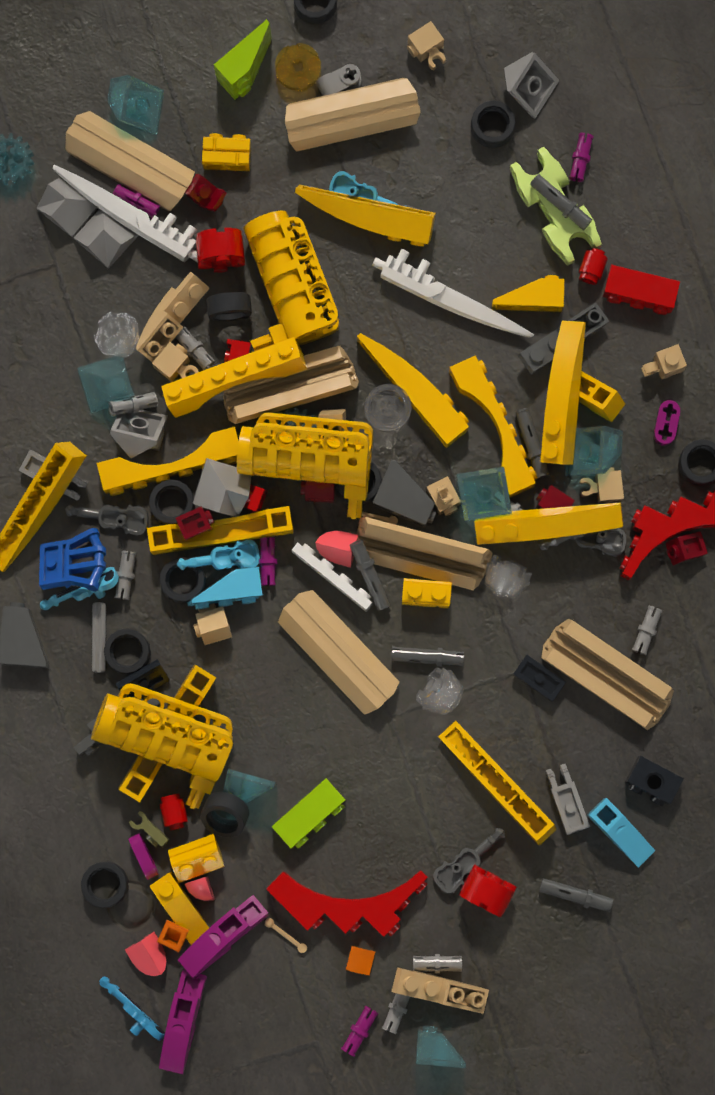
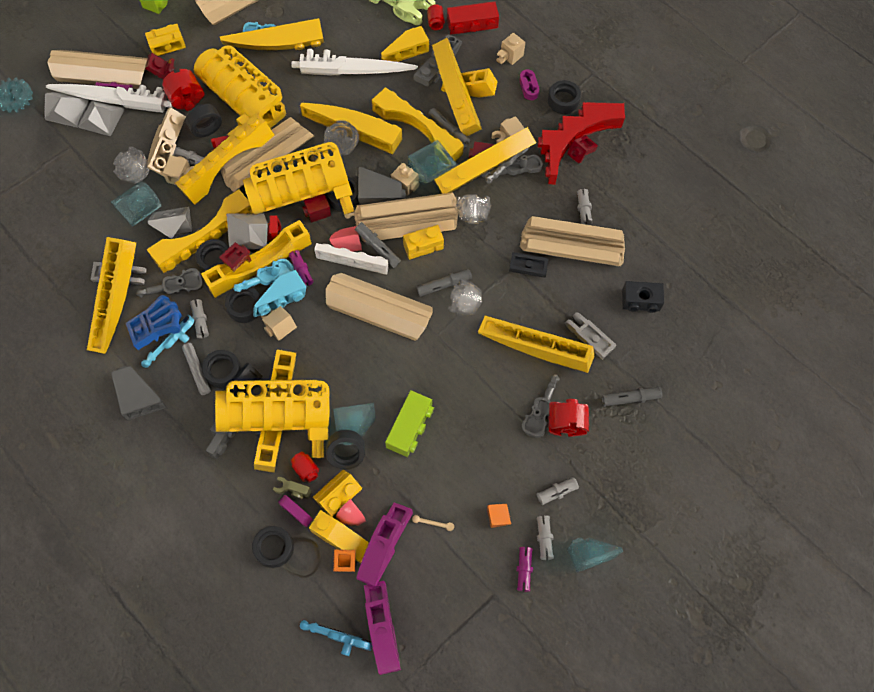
camera: 30 degrees left, 15 degrees down
clear light blue slope [107,75,164,135] -> none
light grey pin [108,392,158,416] -> none
coral brick [125,932,167,976] -> none
red arch [266,870,428,937] -> none
tan slope [391,967,489,1014] -> none
clear light blue slope [565,426,623,477] -> none
medium azure slope [587,798,655,868] -> none

